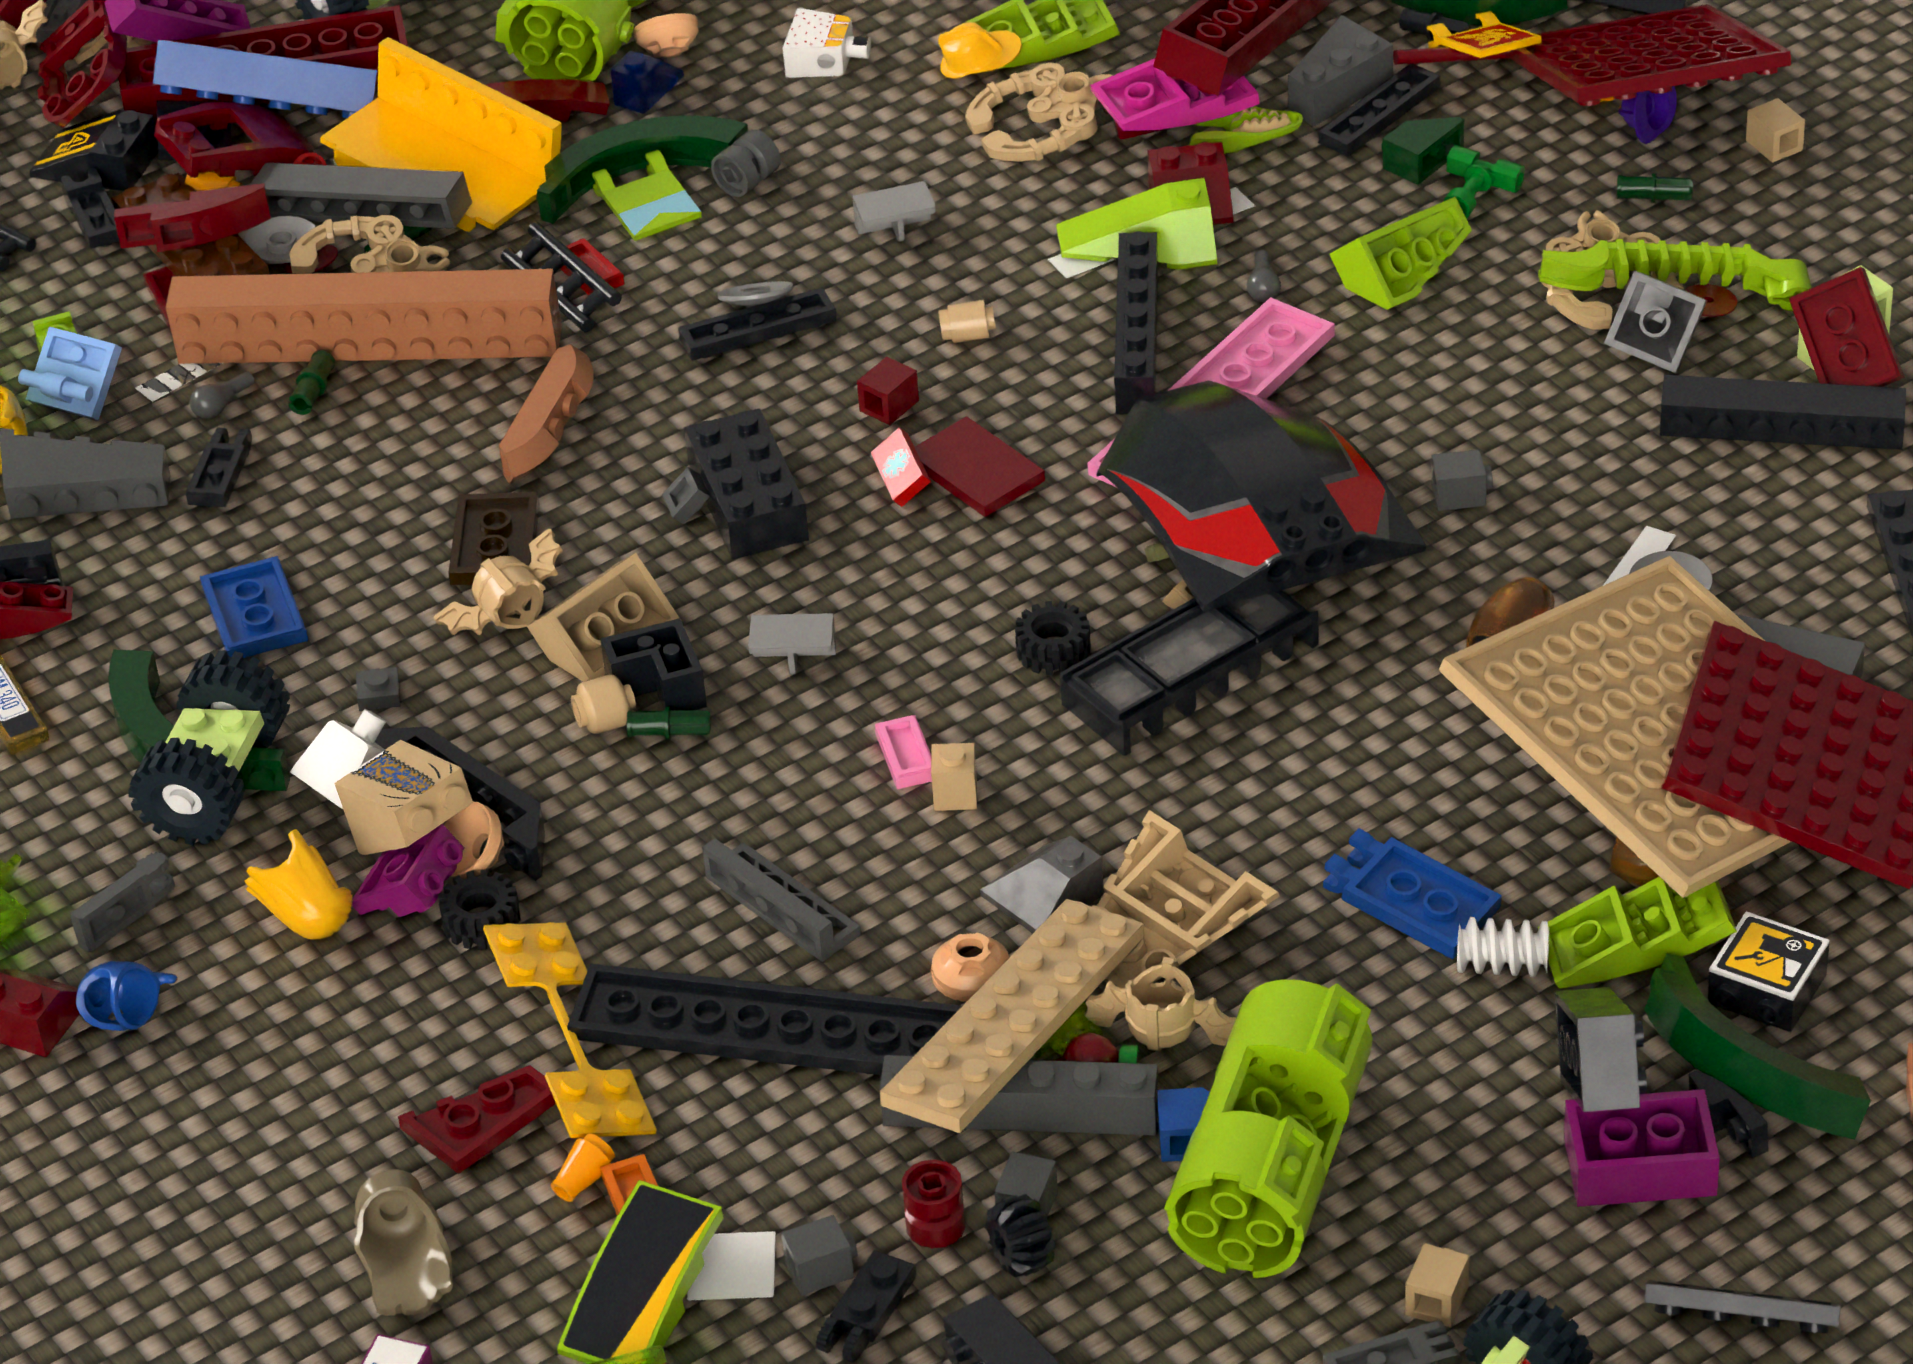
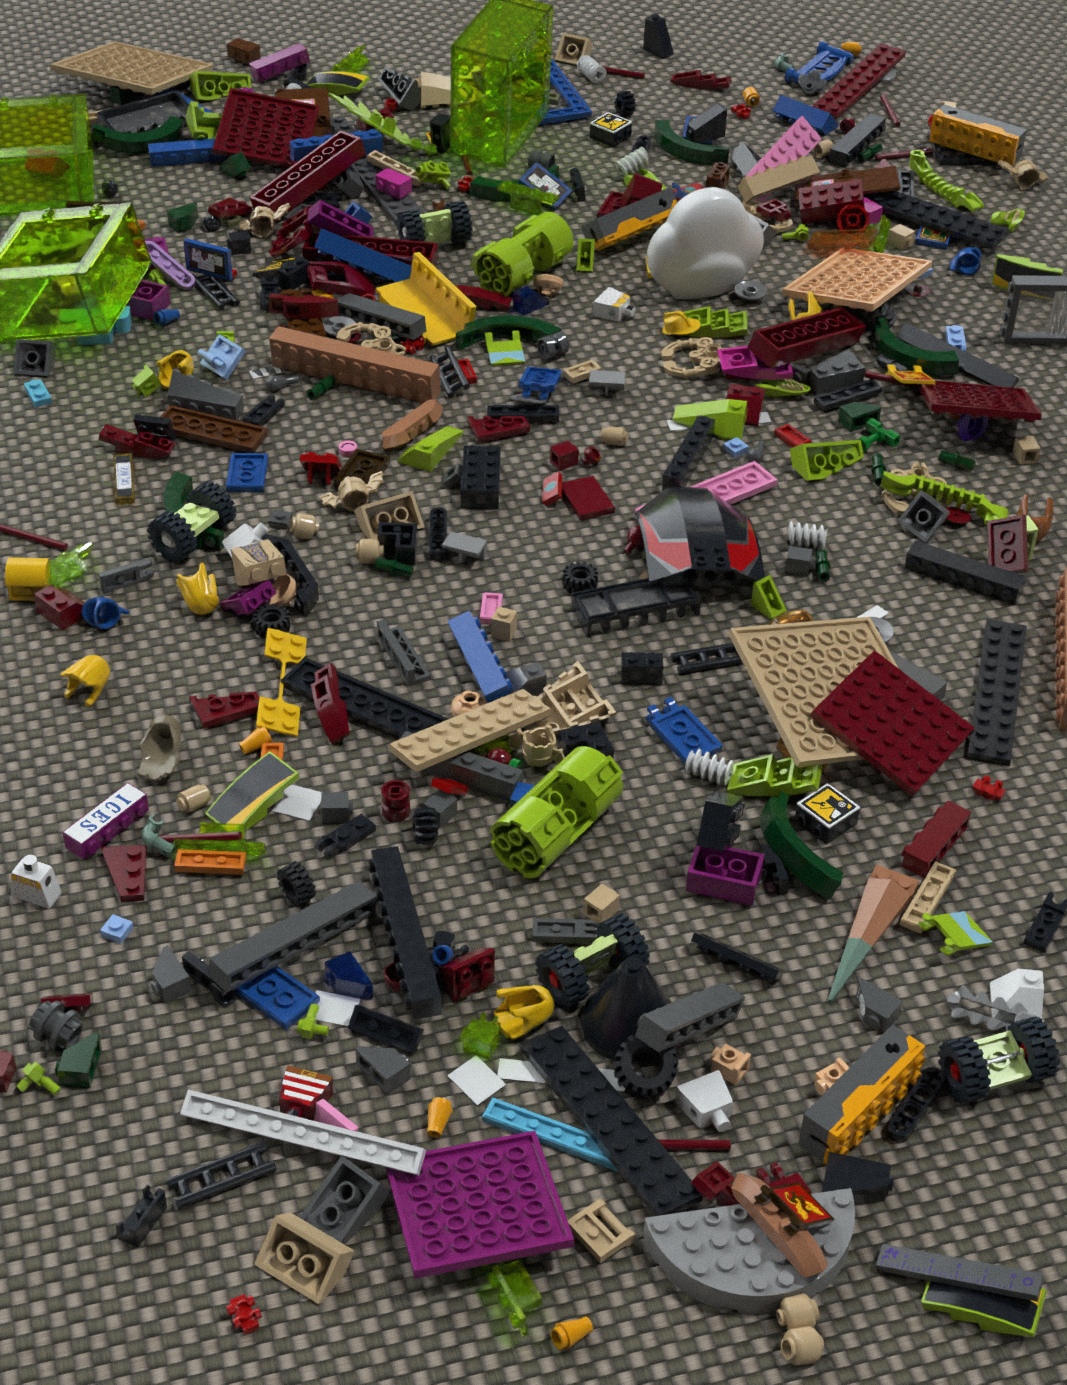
camera: 15 degrees right, 0 degrees up
none -> yellow hair [60,655,110,707]
none -> reddish brown plate [160,405,269,453]
none -> tan brick [176,785,211,813]
none -> tan head [290,513,319,539]
none -> red plate [299,452,342,485]
none -> dark red slope [311,663,350,745]
none -> bright pink tile [339,441,357,457]
none -> lime wedge [398,426,464,472]
none -> red piece [400,336,424,354]
none -> black beam [429,507,447,561]
none -> red tile [430,778,469,795]
none -> brick [448,611,514,703]
none -> dark red wing [467,416,530,442]
none -> blue tile [519,366,562,400]
none -> black brick [558,722,614,759]
none -> tan plate [563,360,602,384]
none -> dark red tile [582,446,601,465]
none -> black brick [620,652,664,685]
none -> dark red piece [624,525,644,555]
none -> black bar [671,643,743,674]
none -> light blue plate [723,437,749,458]
none -> lime slope [751,575,787,619]
none -> red tile [774,424,812,448]
none -> white piece [787,521,827,550]
none -> dark grey plate [791,364,810,386]
none -> dark green pin [815,550,831,582]
none -> dark green pin [871,453,886,486]
none -> dark orange hair [1016,494,1053,541]

